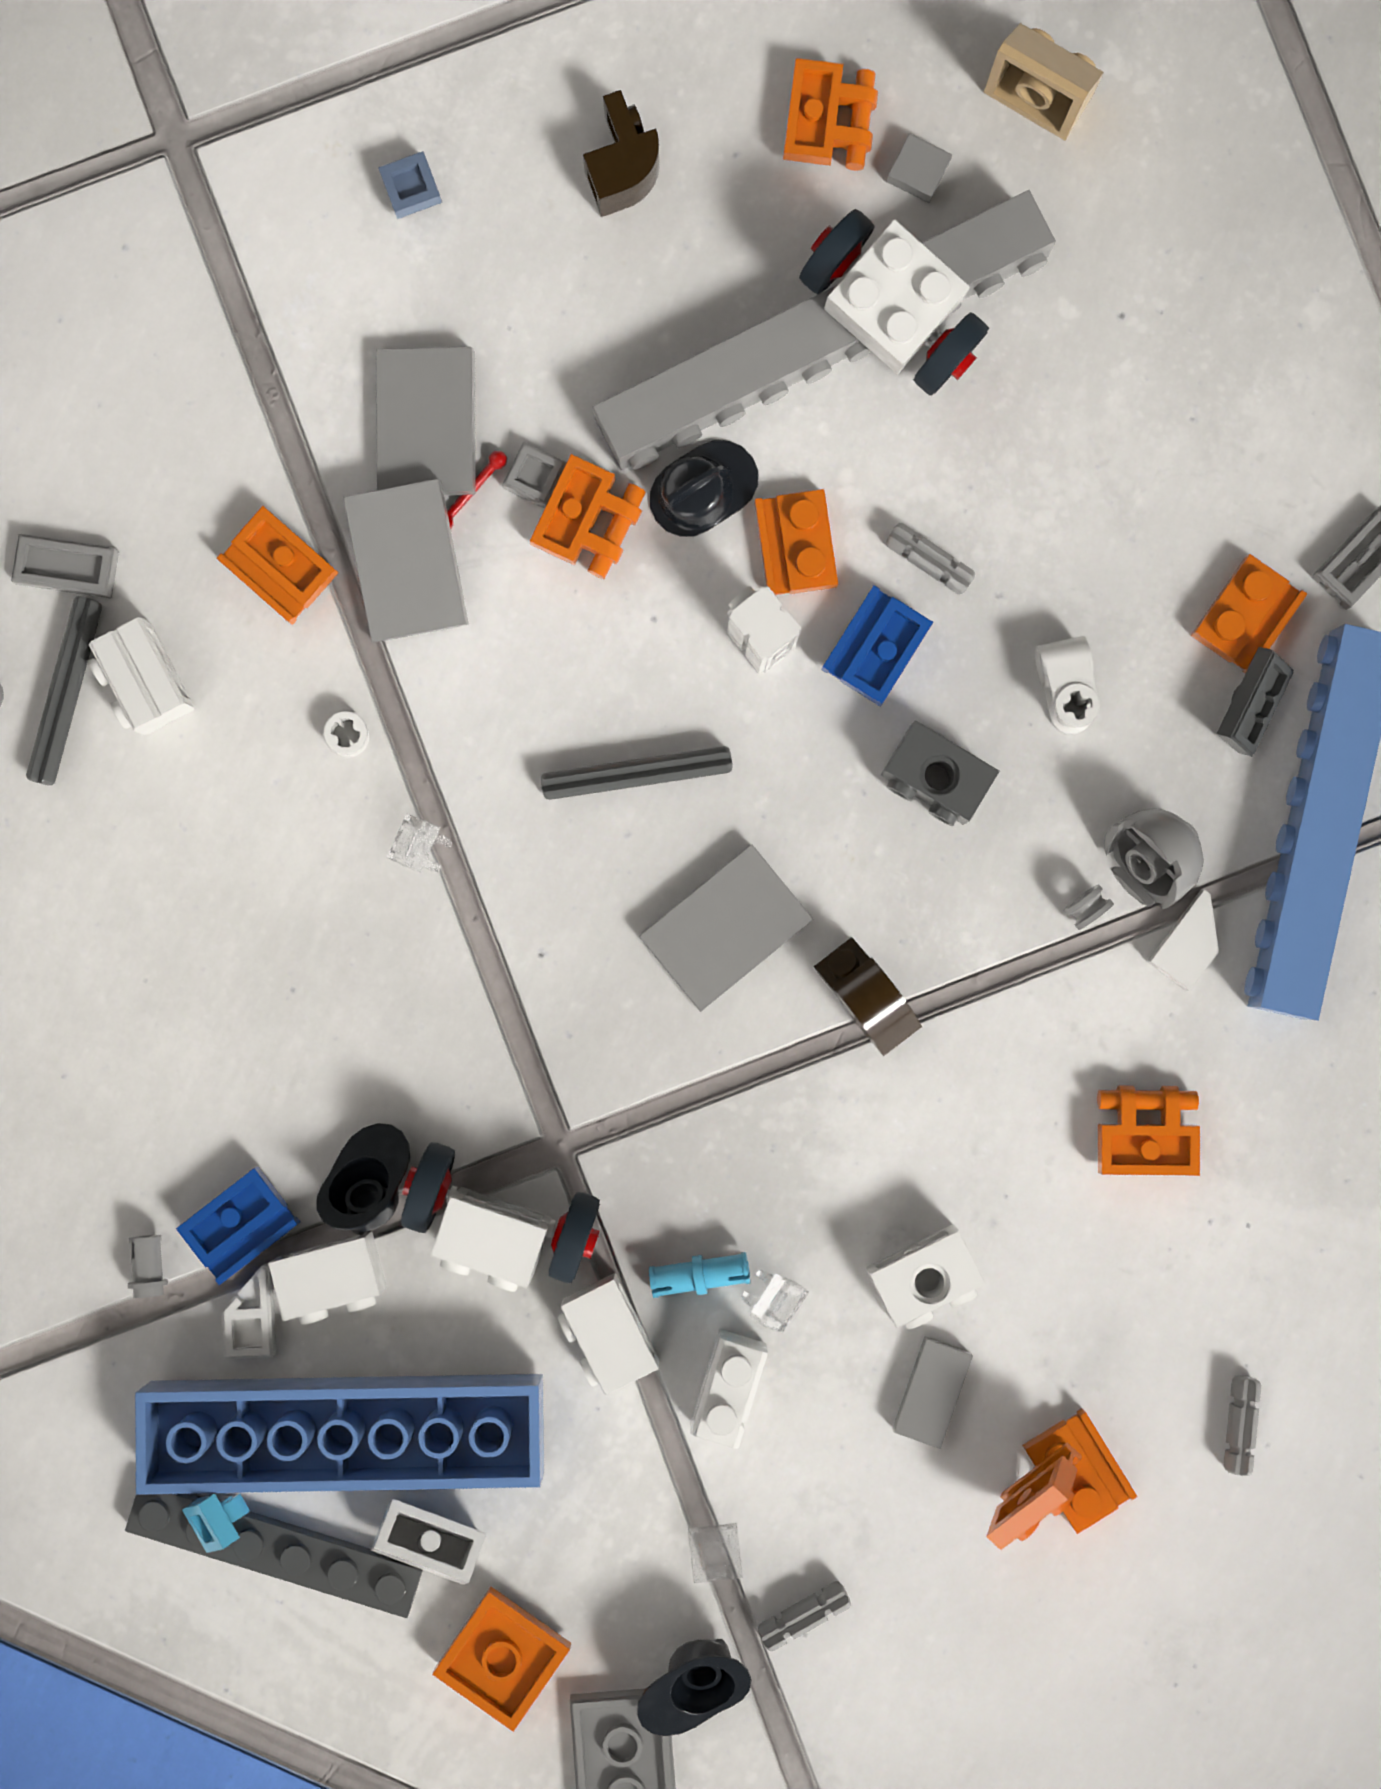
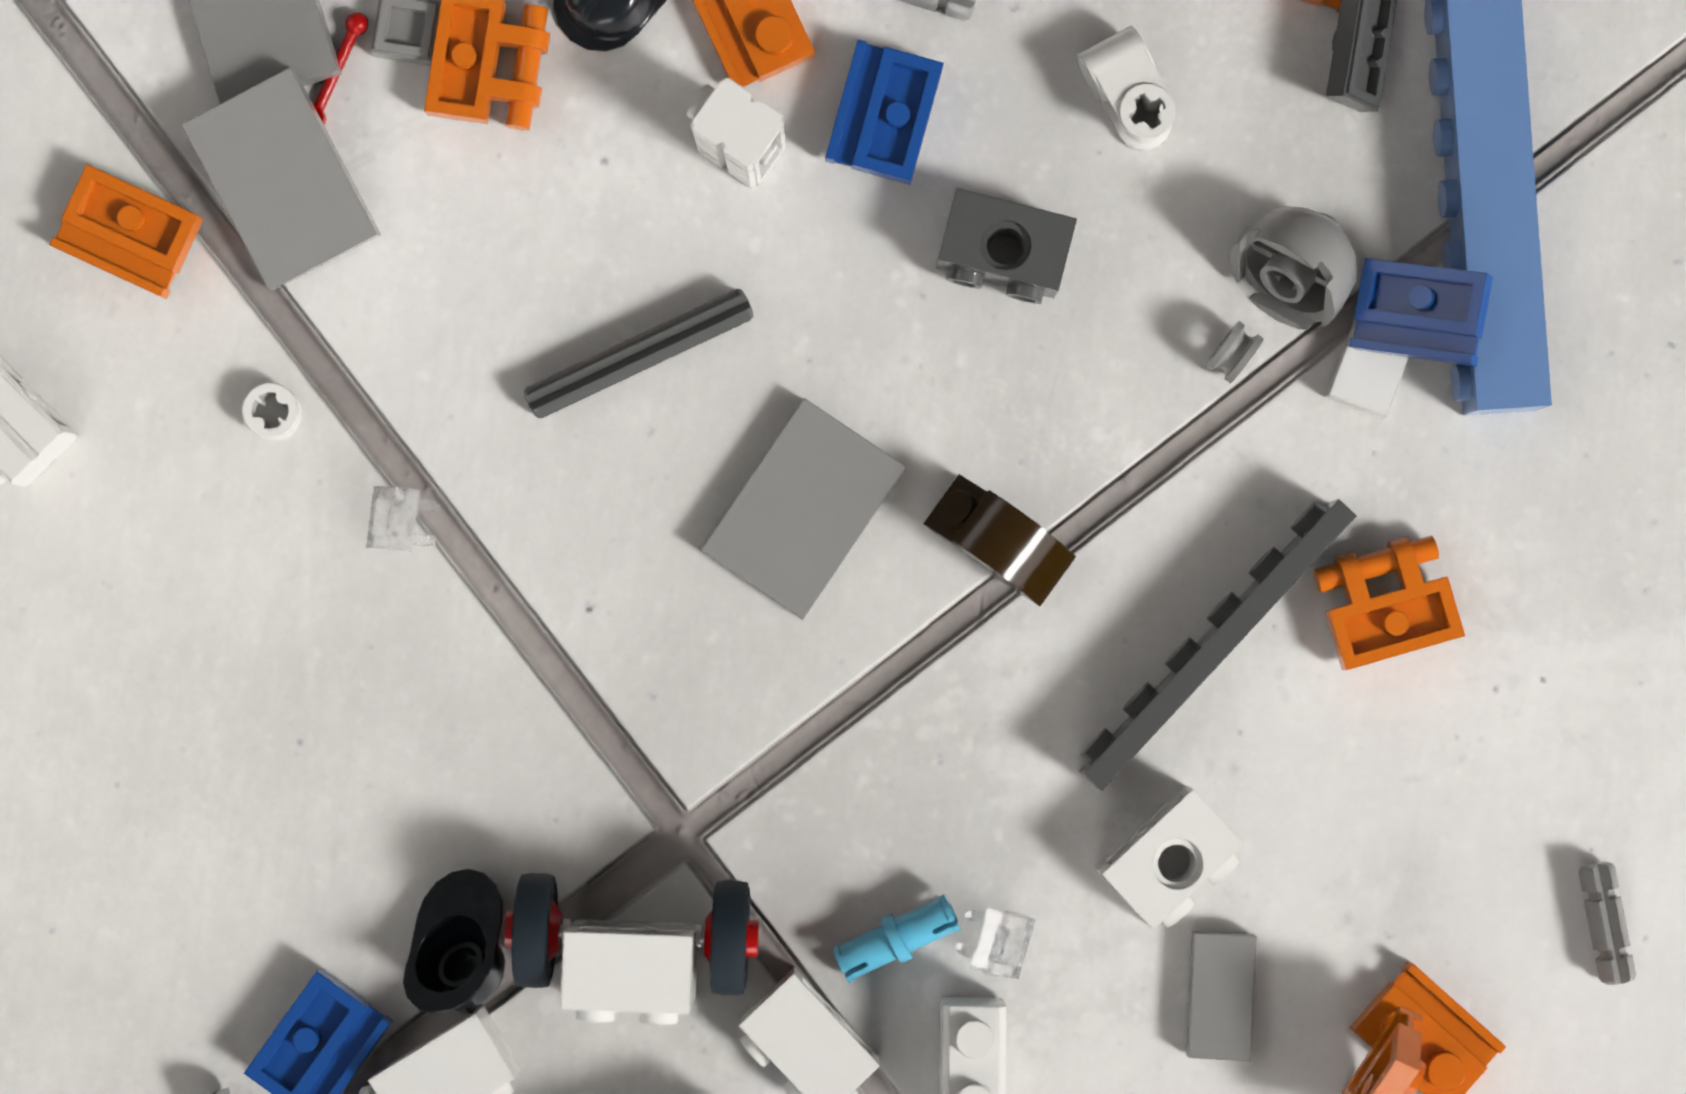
camera: 15 degrees left, 0 degrees up
none -> dark grey plate [1079,499,1357,791]
none -> blue plate [1349,258,1493,367]

